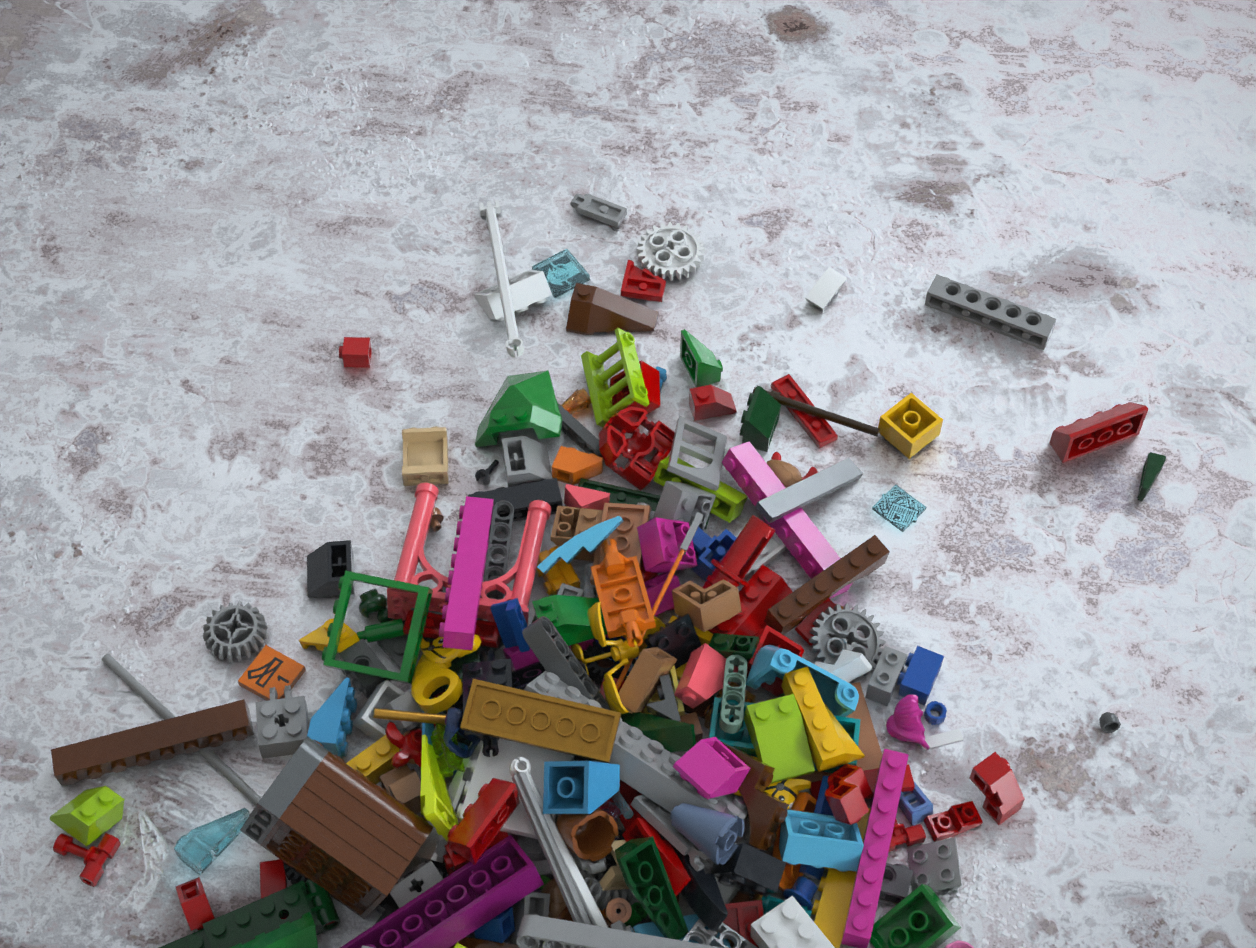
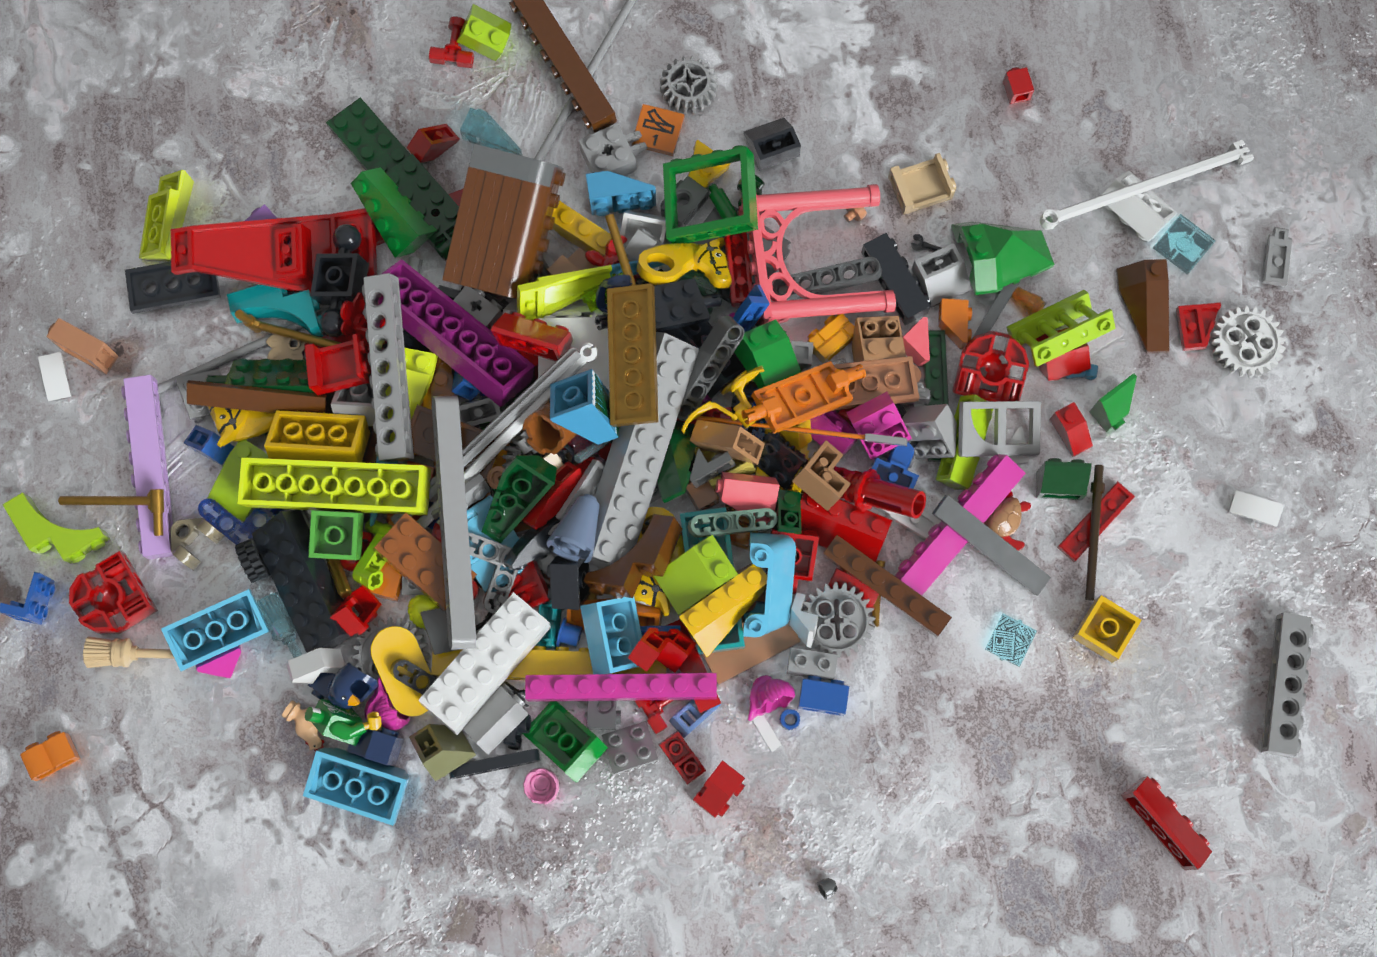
camera: 75 degrees right, 20 degrees up
dark pink brick [439,496,494,650] -> none
medium azure slope [537,516,623,574] -> none
dark pink slope [673,737,751,799] -> none
dark green slope [1137,452,1166,501] -> none

